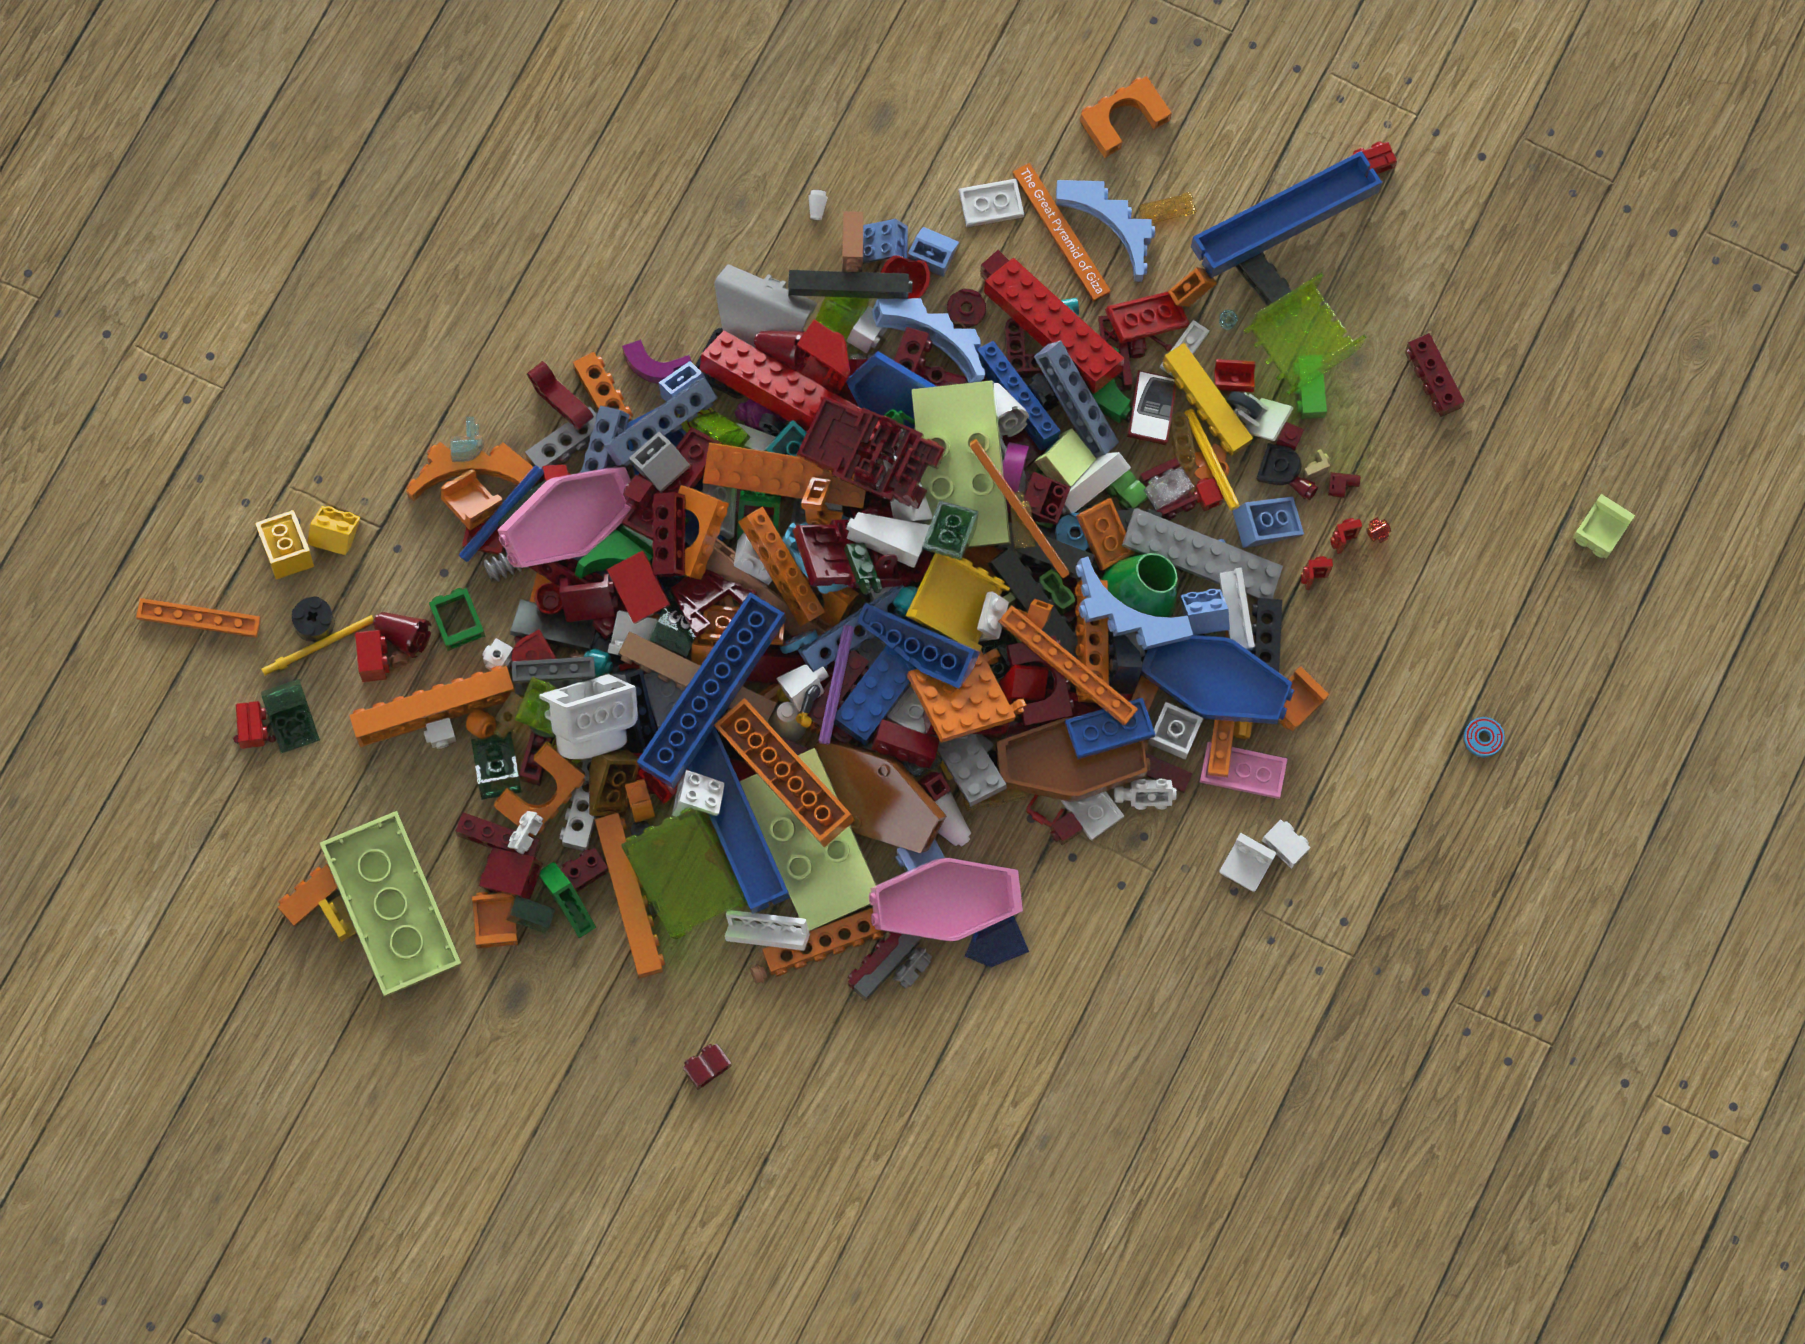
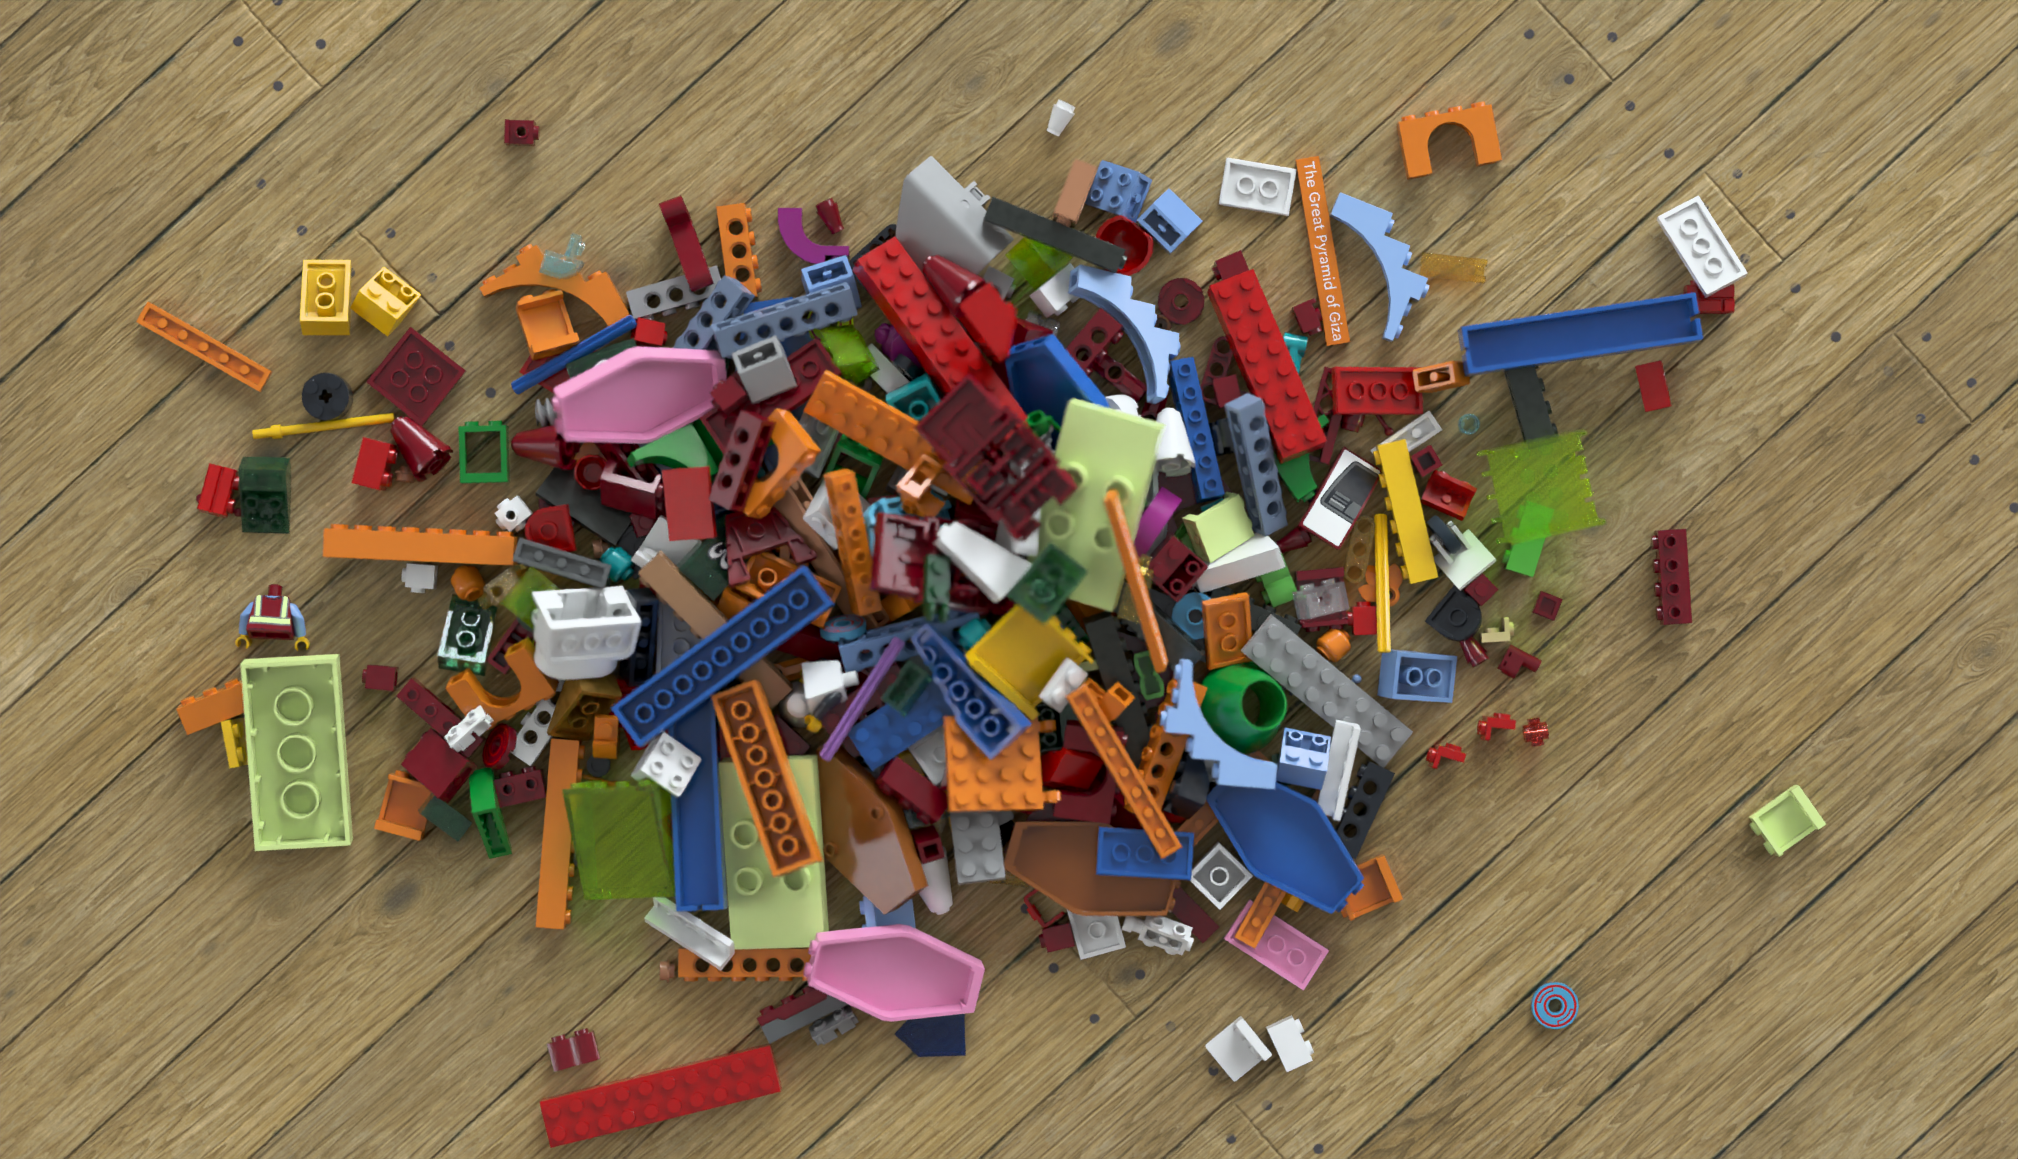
camera: 30 degrees right, 15 degrees up
none -> torso [235,584,310,651]
none -> dark red brick [362,664,399,691]
none -> dark red plate [367,327,467,426]
none -> dark red tile [482,723,517,770]
none -> dark red brick [504,119,540,146]
none -> dark red cone [511,425,580,470]
none -> red brick [539,1043,782,1148]
none -> dark red cone [815,198,844,234]
none -> brick [881,660,933,717]
none -> dark red brick [1212,374,1241,412]
none -> dark red cone [1276,526,1313,554]
none -> dark red brick [1291,298,1323,336]
none -> orange head [1316,629,1351,663]
none -> dark red brick [1409,445,1442,478]
none -> dark red tile [1531,591,1563,621]
none -> red hinge [1635,360,1672,412]
none -> white plate [1657,196,1747,298]

